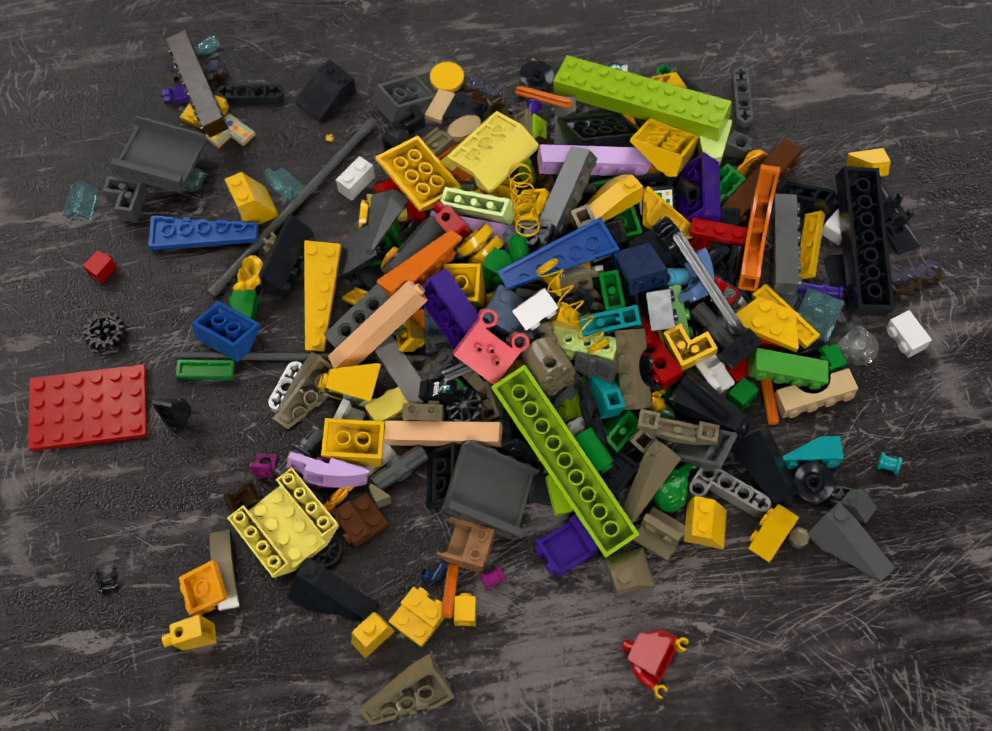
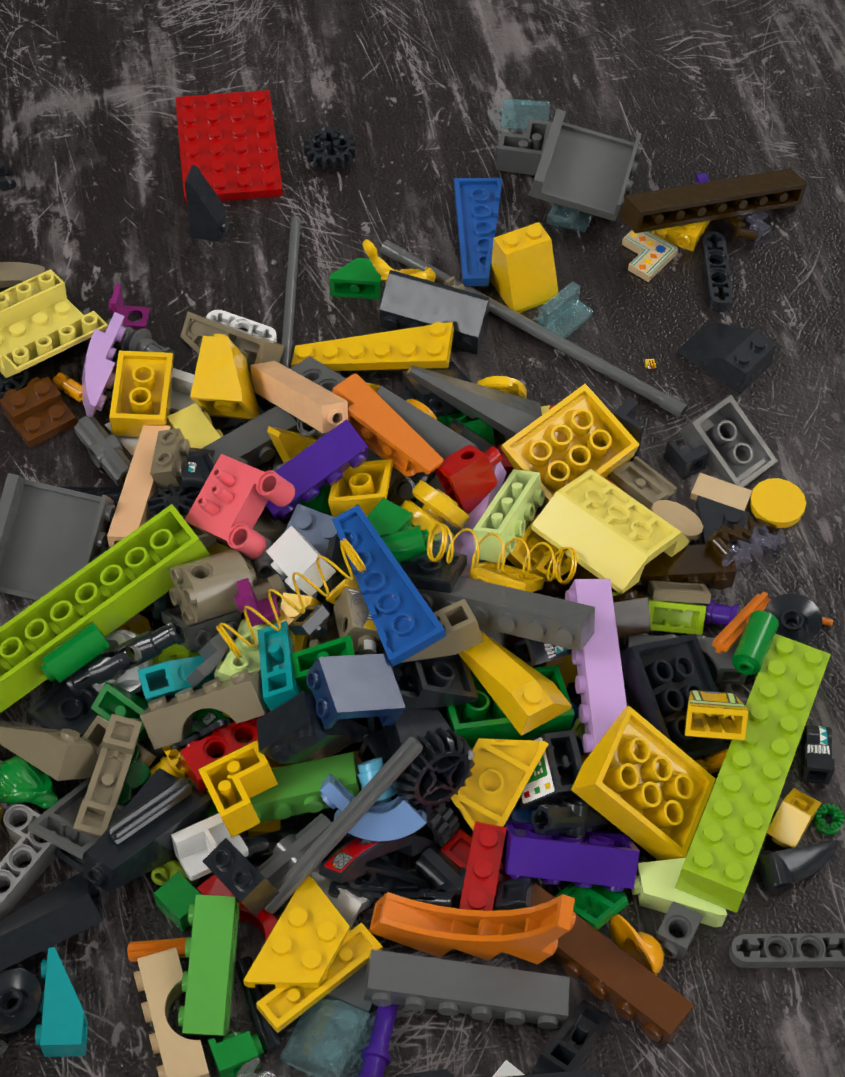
camera: 85 degrees right, 10 degrees down
red brick [83,250,116,284] -> none
green plate [175,359,236,380] -> none
blue slope [192,301,260,362] -> none
clear light blue cone [194,35,221,56] -> none
dark brown bracket [223,483,260,512] -> none
white brick [336,156,375,201] -> none
dark tan slope [369,484,391,509] -> none
yellow plate [798,211,825,279] -> none
none -> magenta bracket [234,578,281,627]
none -> yellow torso [685,691,748,740]
none -> green brick [732,610,779,675]

